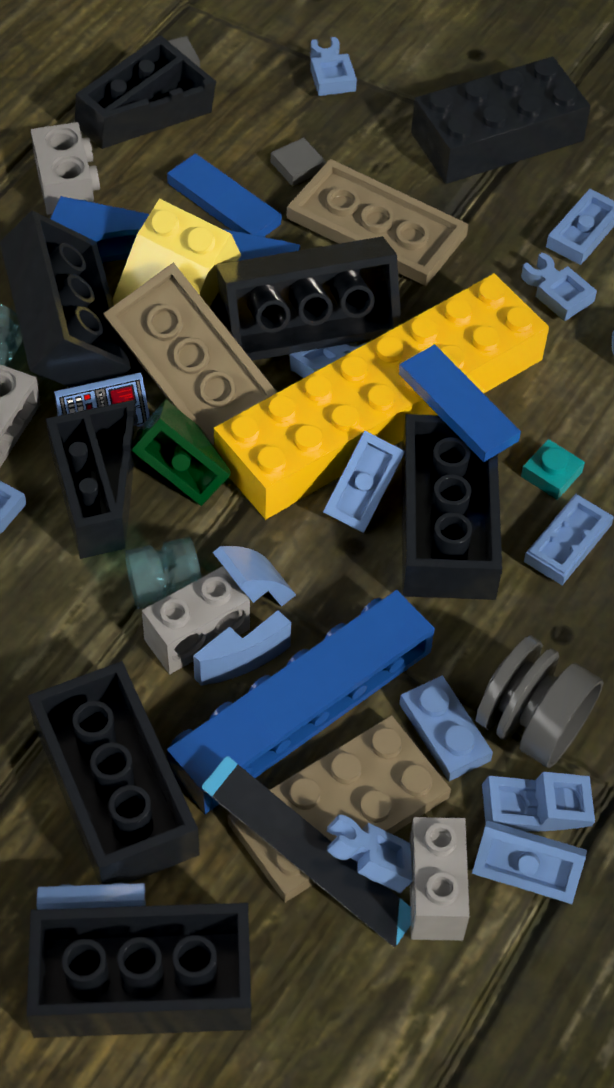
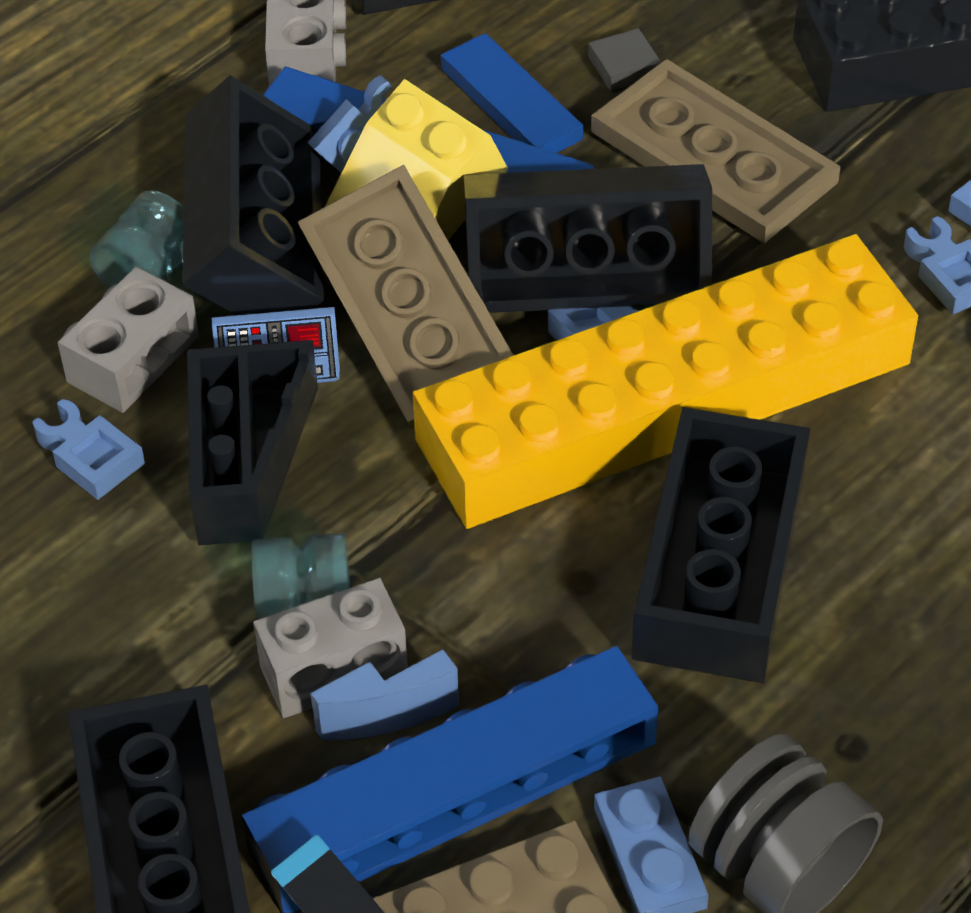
camera: 15 degrees right, 5 degrees down
dark green slope [131,399,231,506] -> none
medium blue slope [213,546,296,606] -> none
medium blue plate [323,430,405,533] -> none
blue tile [399,344,521,462] -> none
teal plate [521,439,585,500] -> none
medium blue plate [524,494,614,585] -> none
none -> medium blue plate [308,75,392,173]

